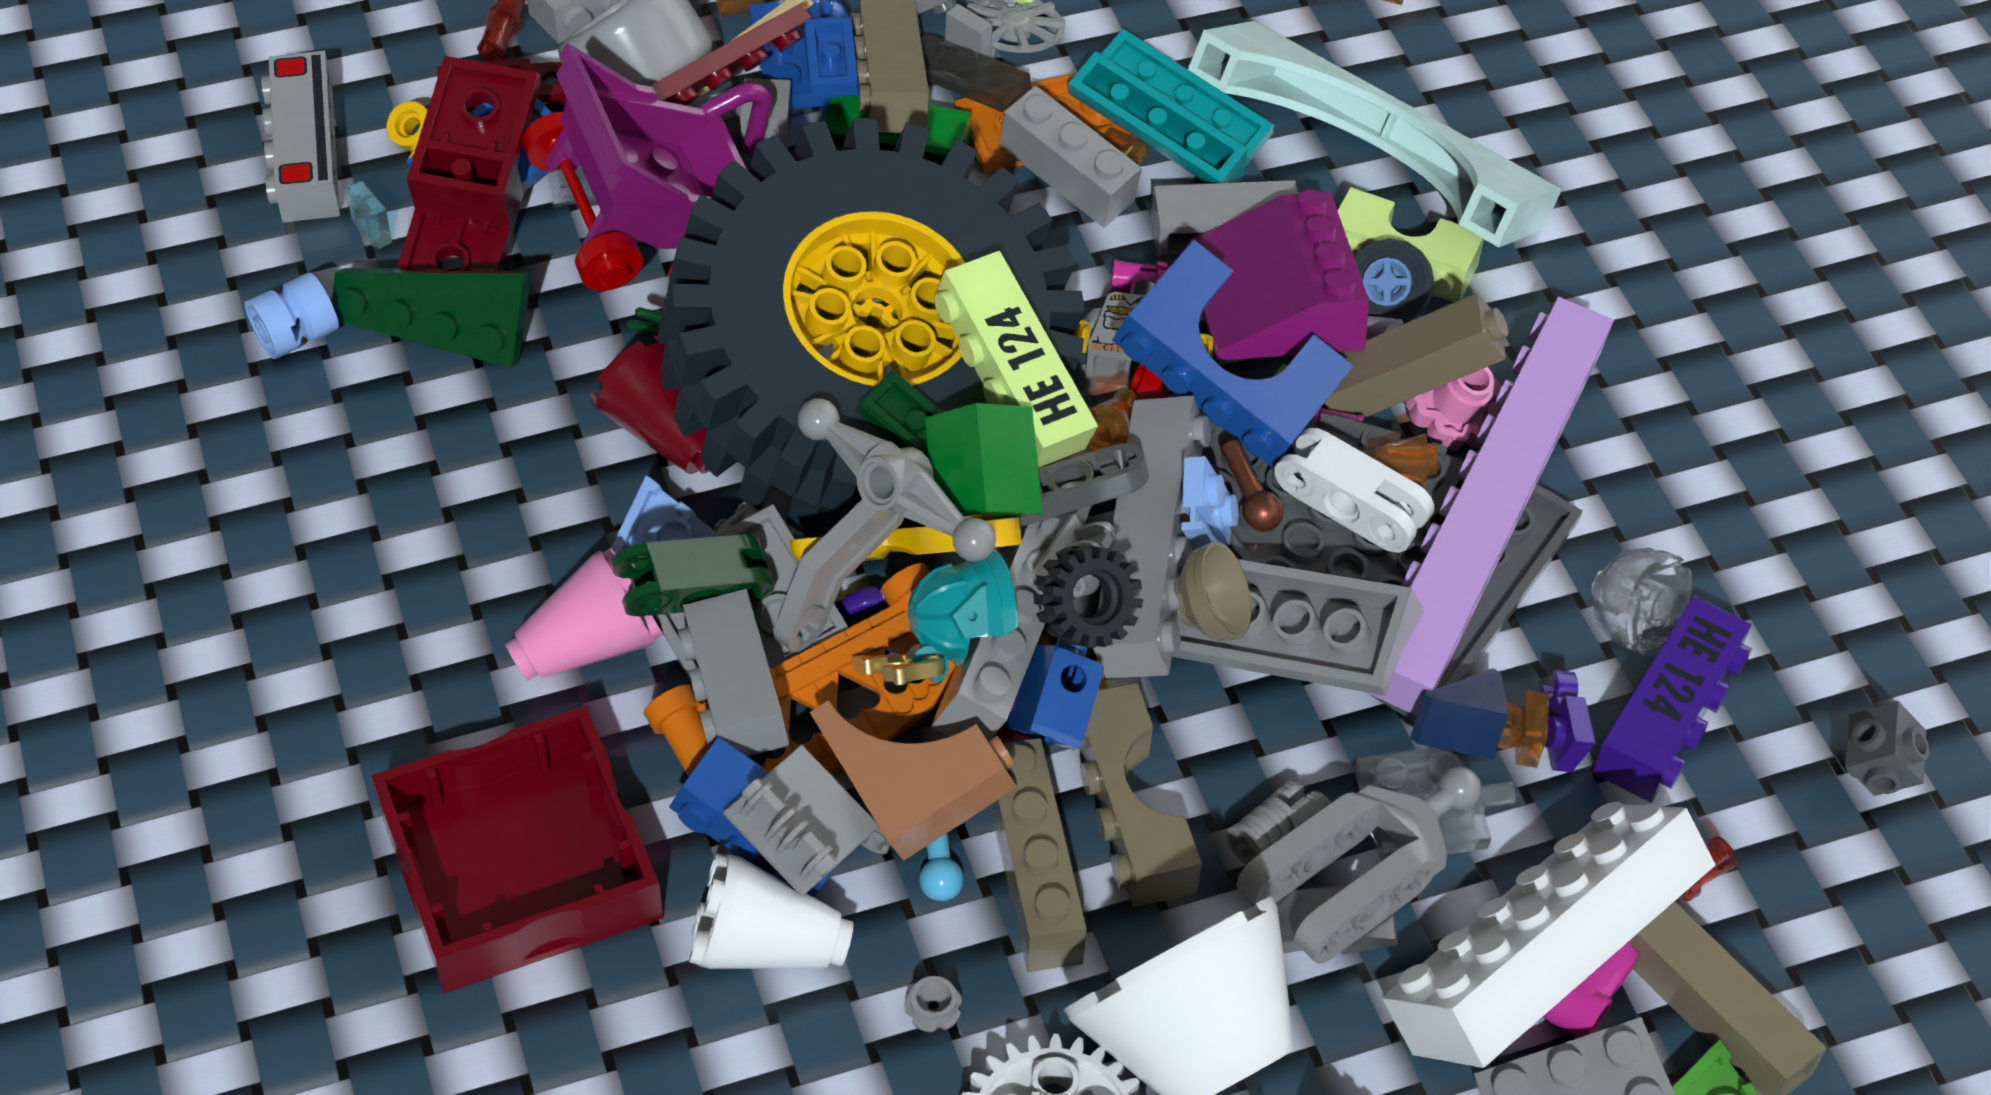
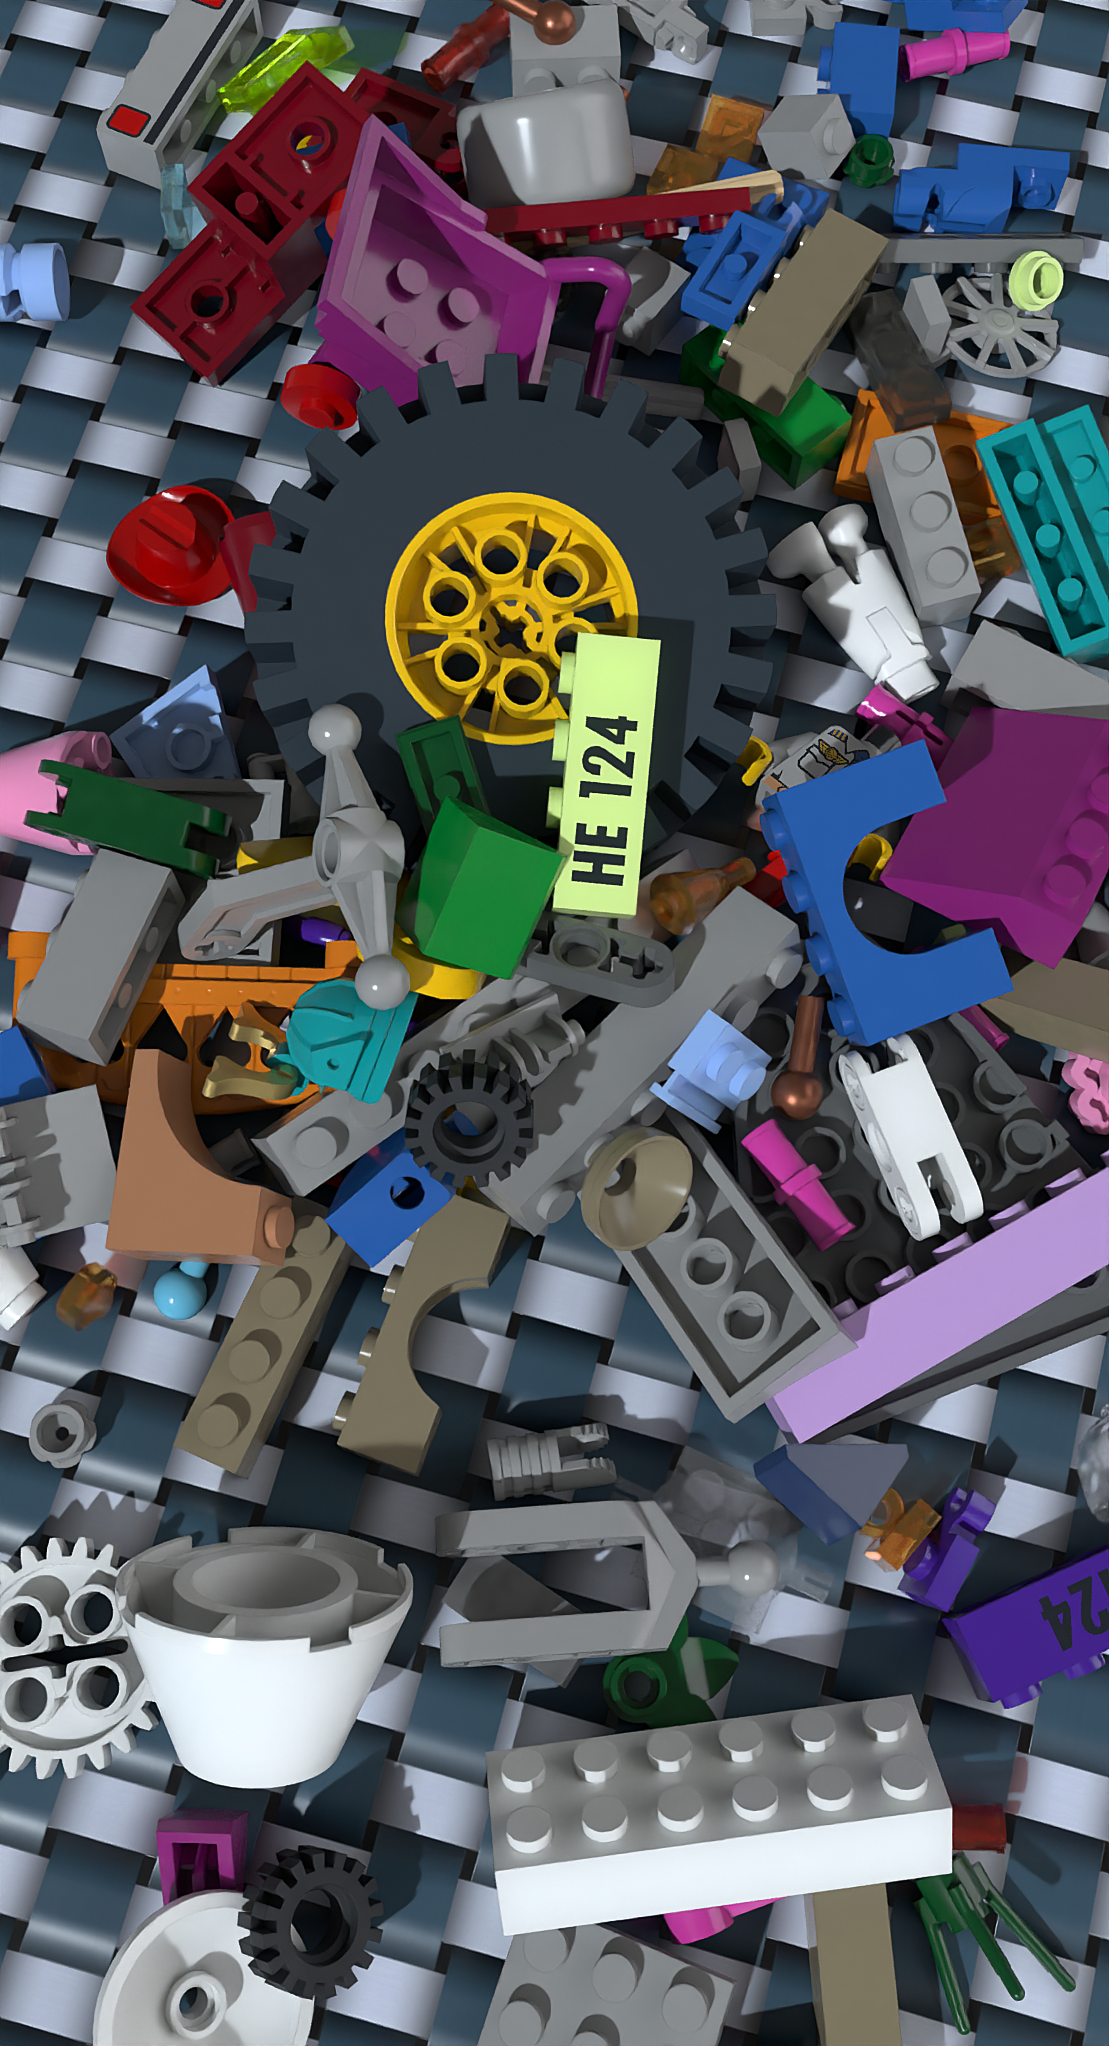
camera: 35 degrees right, 20 degrees up
dark green wing [331,268,532,368] -> none
clear orange cone [1359,434,1437,485] -> none
none -> clear orange tile [55,1262,118,1331]
none -> red hat [106,485,235,607]
none -> clear neon green wing [215,25,355,116]
none -> dark green plate [602,1611,740,1730]
none -> clear orange plate [646,143,719,195]
none -> dark pink pin [740,1119,856,1252]
none -> white piece [766,504,939,705]
none -> dark green plant [912,1851,1076,2035]

